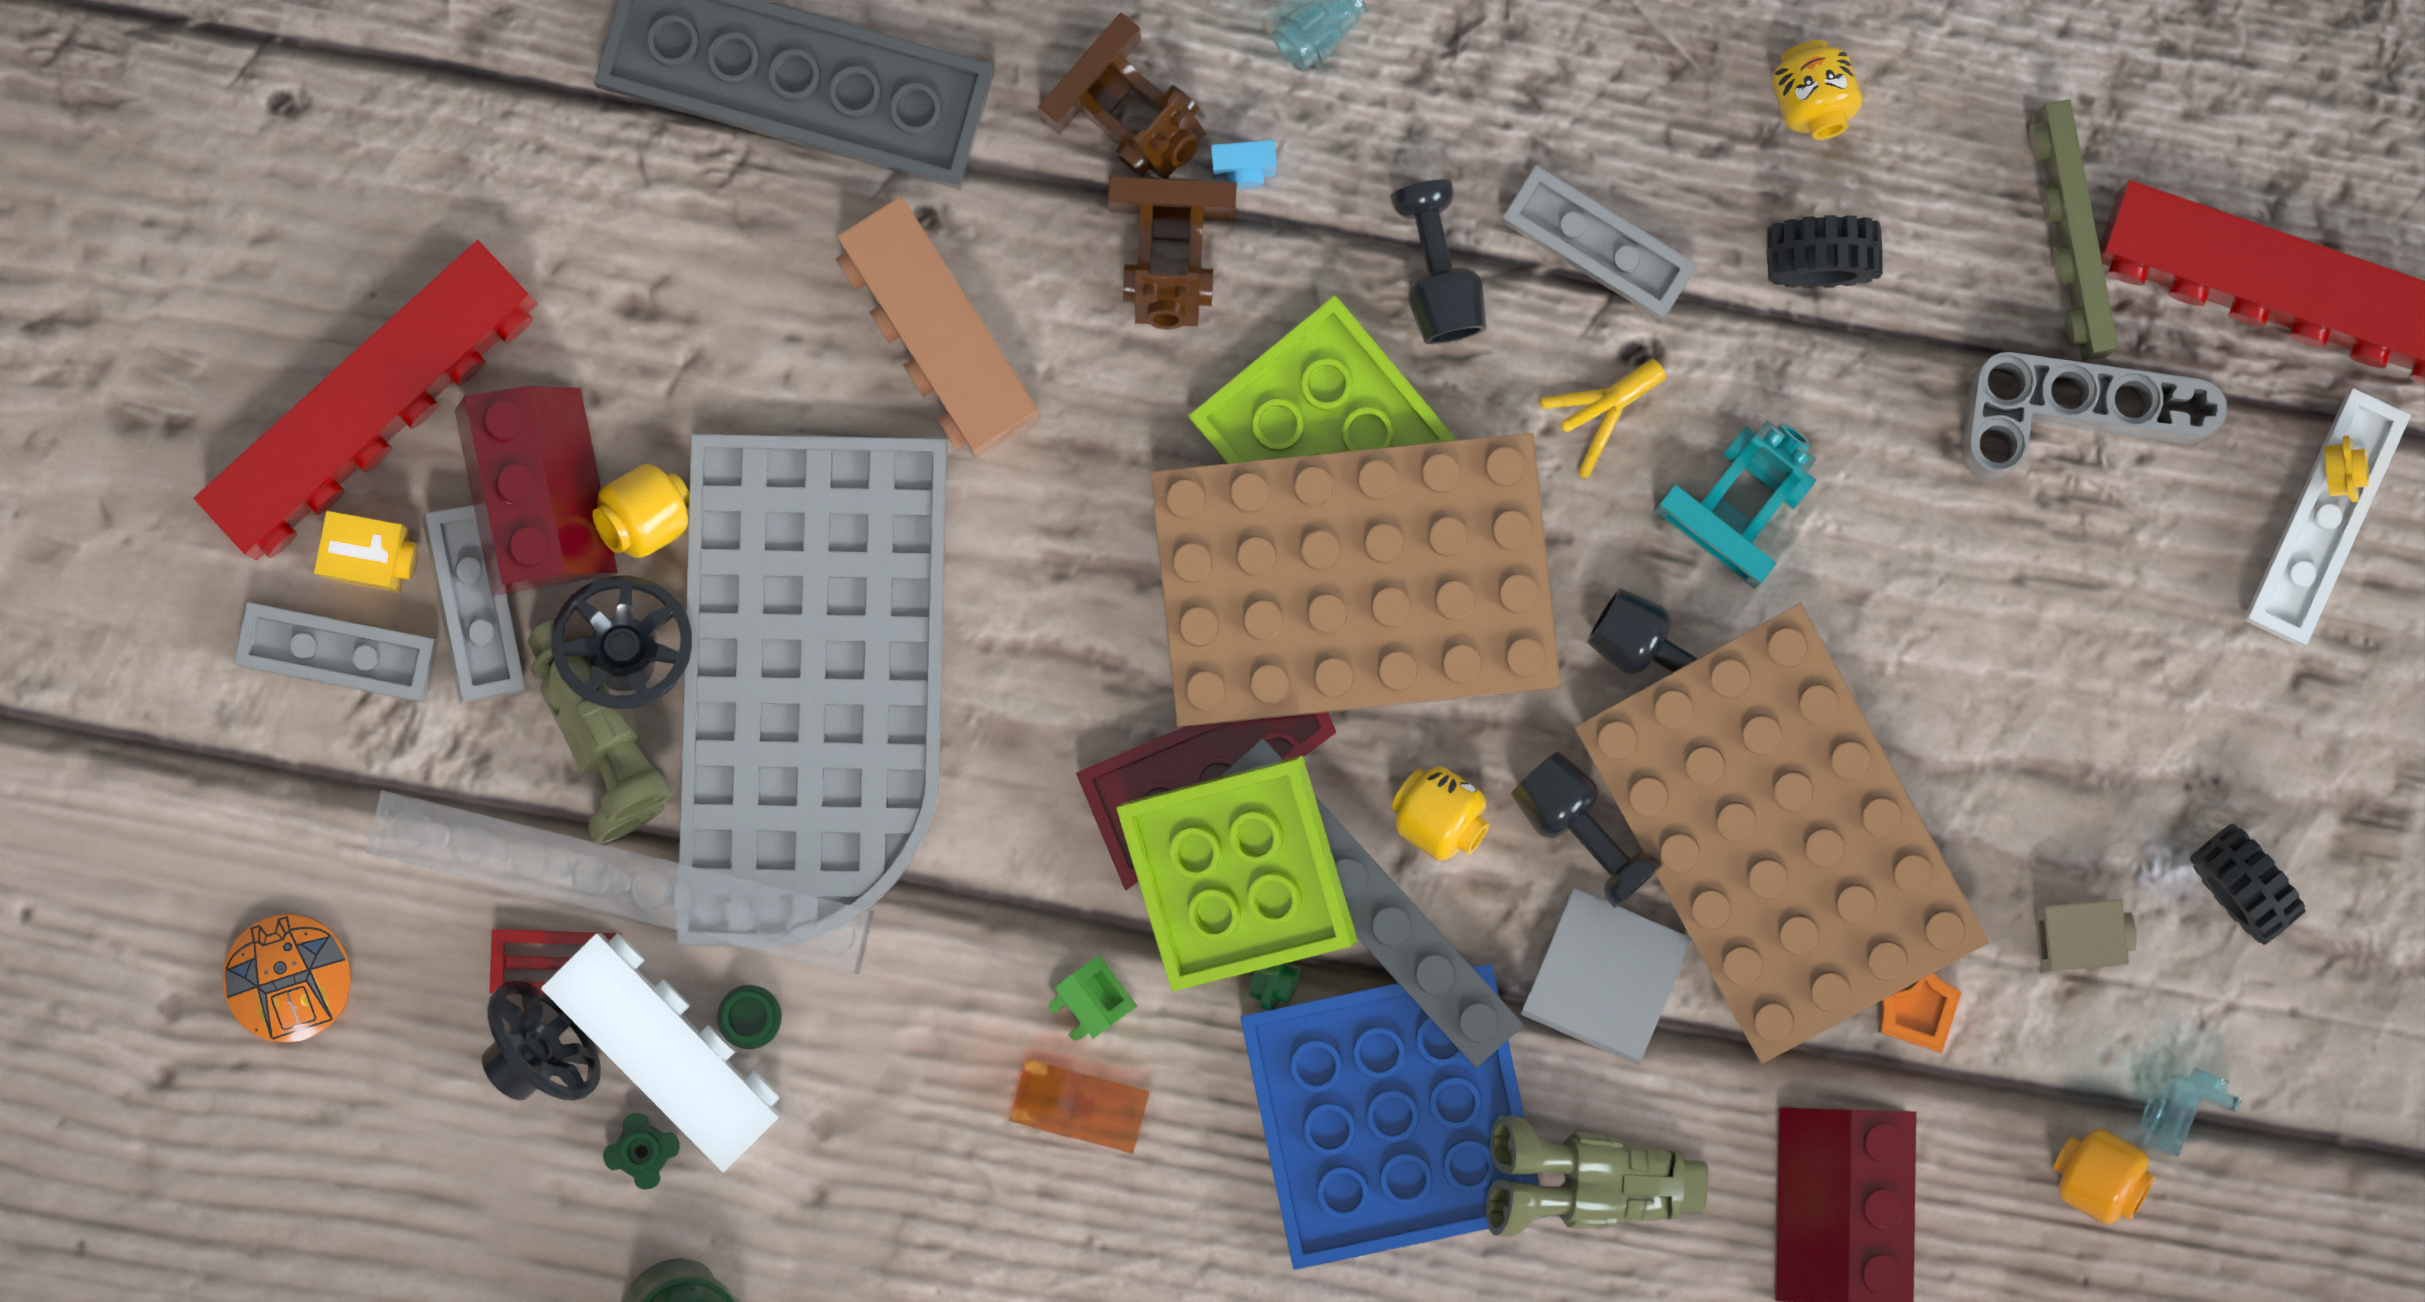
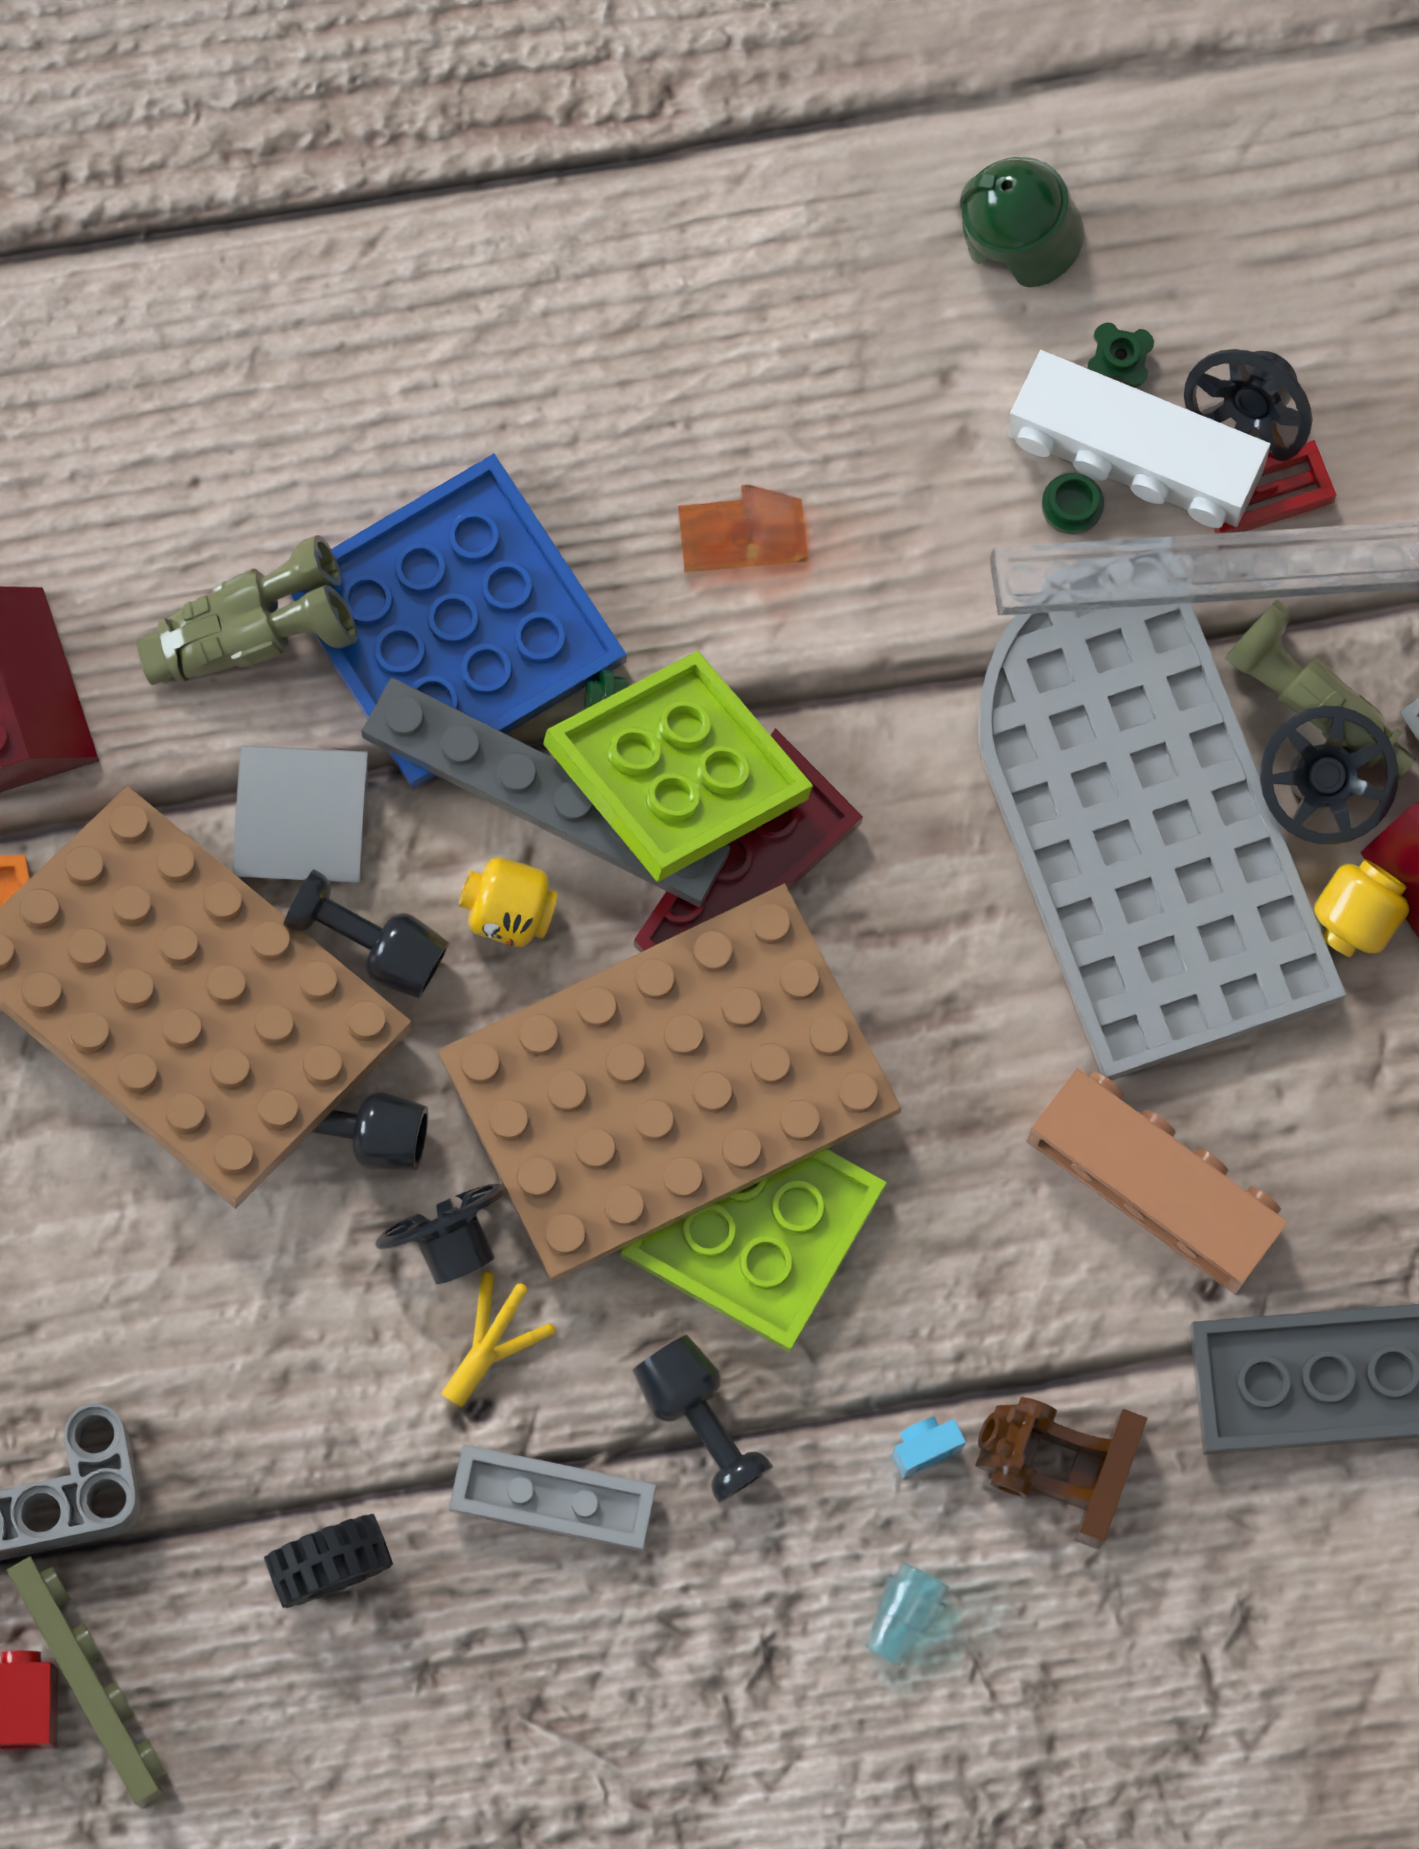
camera: 155 degrees right, 10 degrees down
bright green tile [1048,955,1137,1040] -> none
reddish brown tile [1108,176,1237,330] -> none
teal tile [1654,420,1817,589] -> none
yellow head [1771,40,1863,140] -> none
none -> black wheel [375,1184,507,1284]

